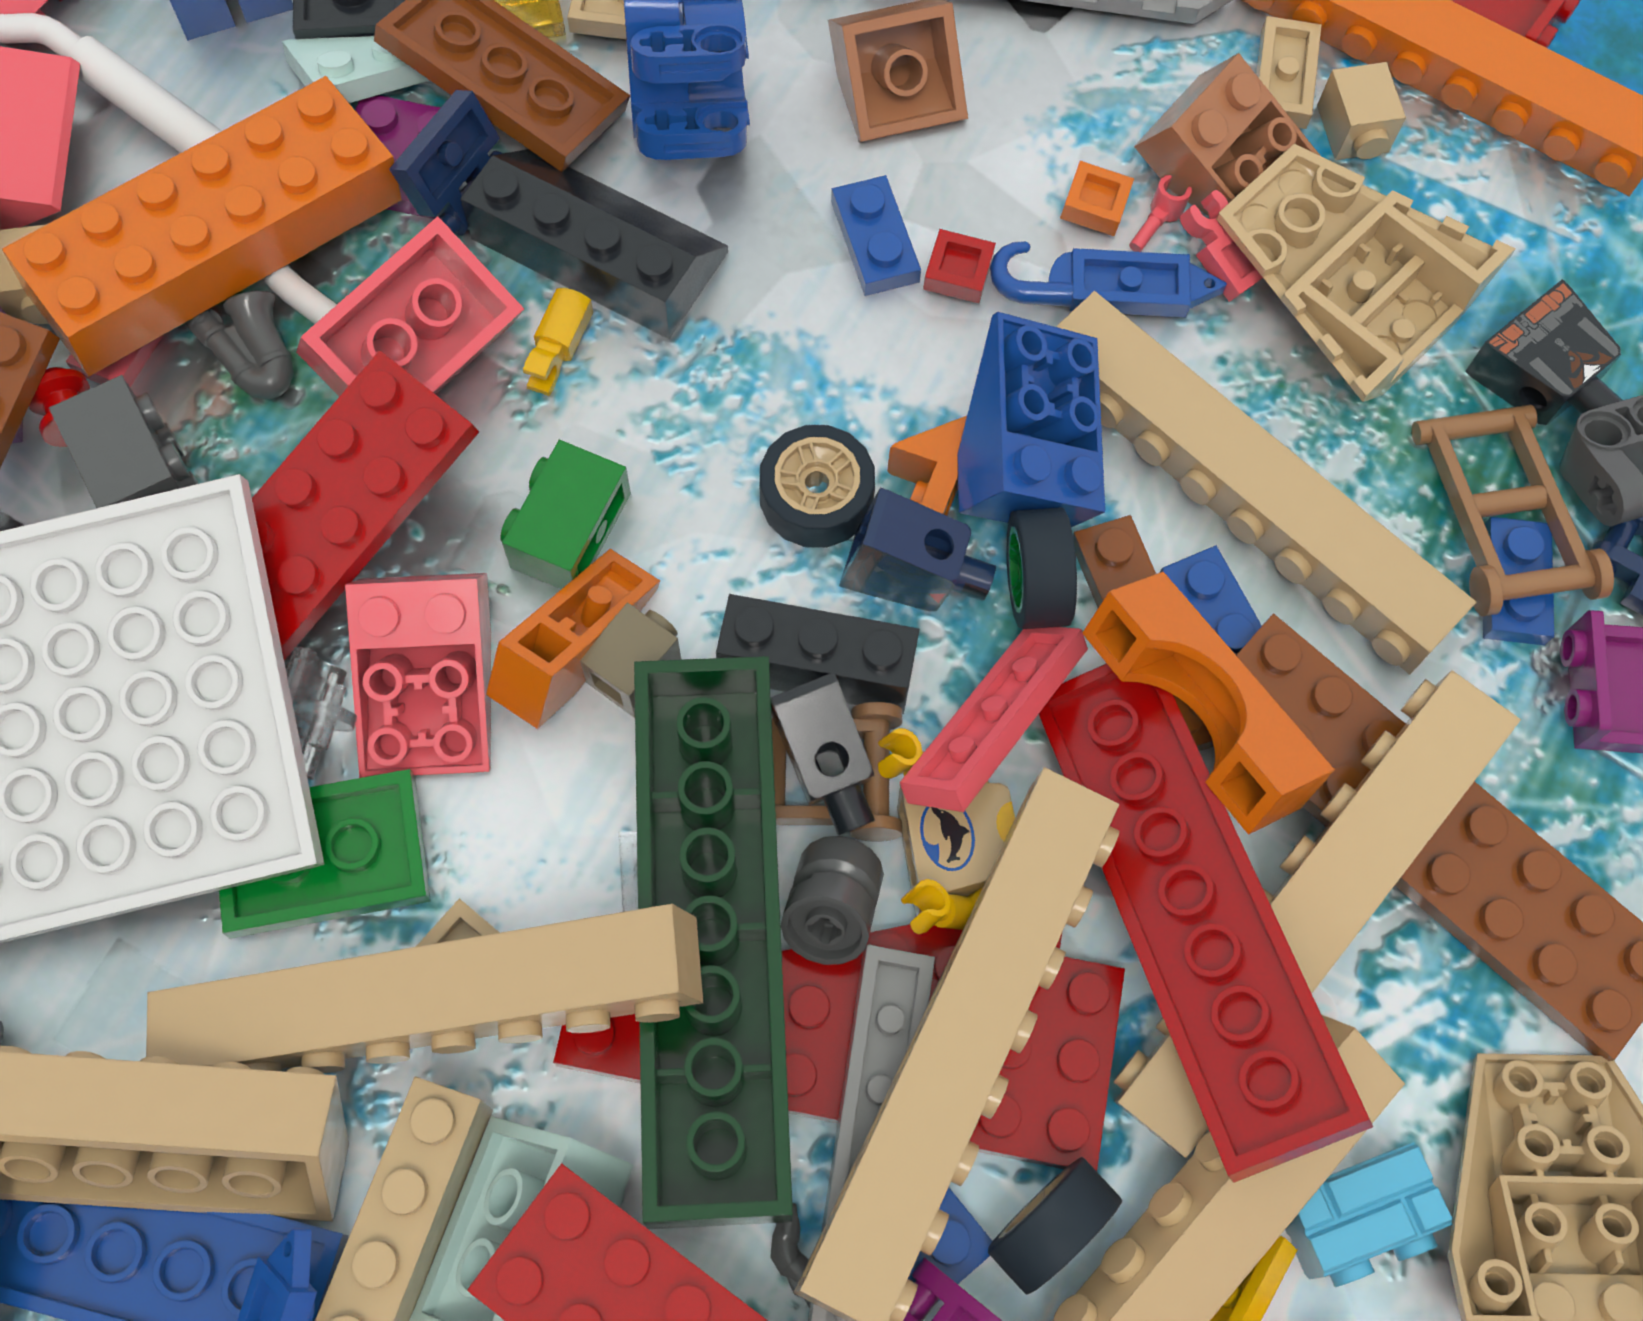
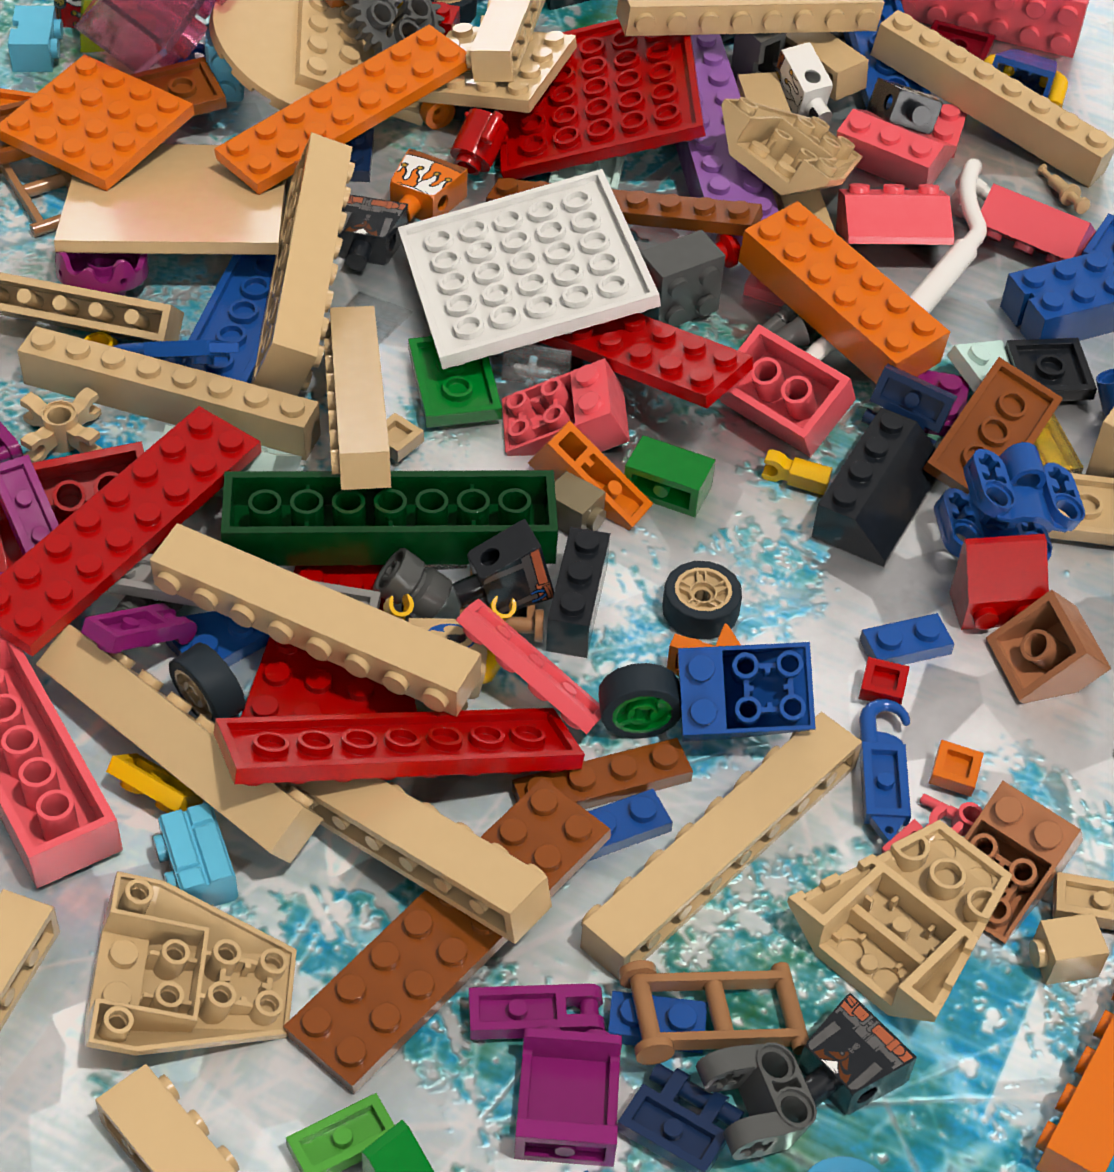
camera: 90 degrees right, 20 degrees down
dark blue torso [839,487,996,611] -> none
orange arch [1082,572,1335,835] -> none
none -> magenta plate [468,984,605,1040]
none -> red slope [949,534,1049,630]

